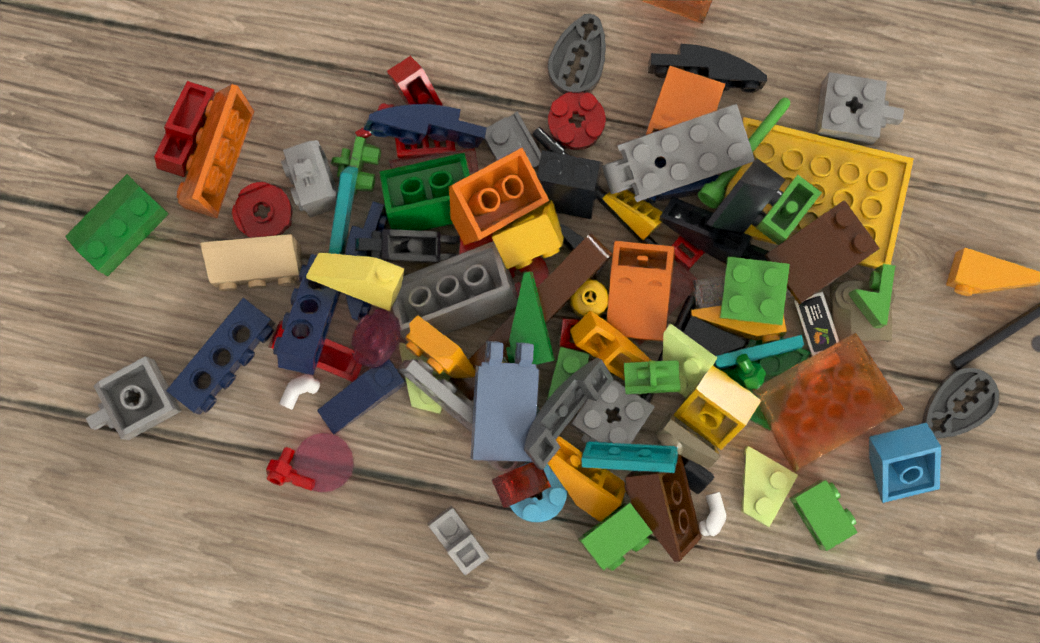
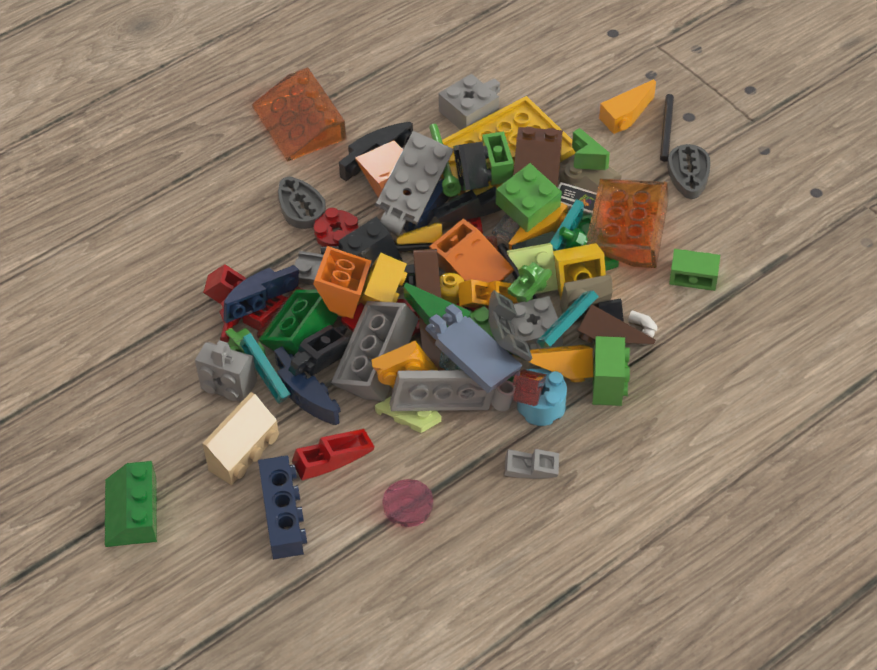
camera: 45 degrees left, 30 degrees down
light grey hinge [86,356,181,440] -> none
red slope [154,81,215,177] -> none
orange slope [177,84,255,218] -> none
red plate [232,182,293,238] -> none
red piece [266,447,316,491] -> none
dark blue brick [273,254,341,375] -> none
white arm [279,374,320,410] -> none
light yellow slope [306,253,404,311] -> none
dark blue slope [317,357,407,435] -> none
clear pink tile [351,309,401,368] -> none
yellowish green wing [741,446,798,527] -> none
dark azure slope [869,423,941,503] -> none

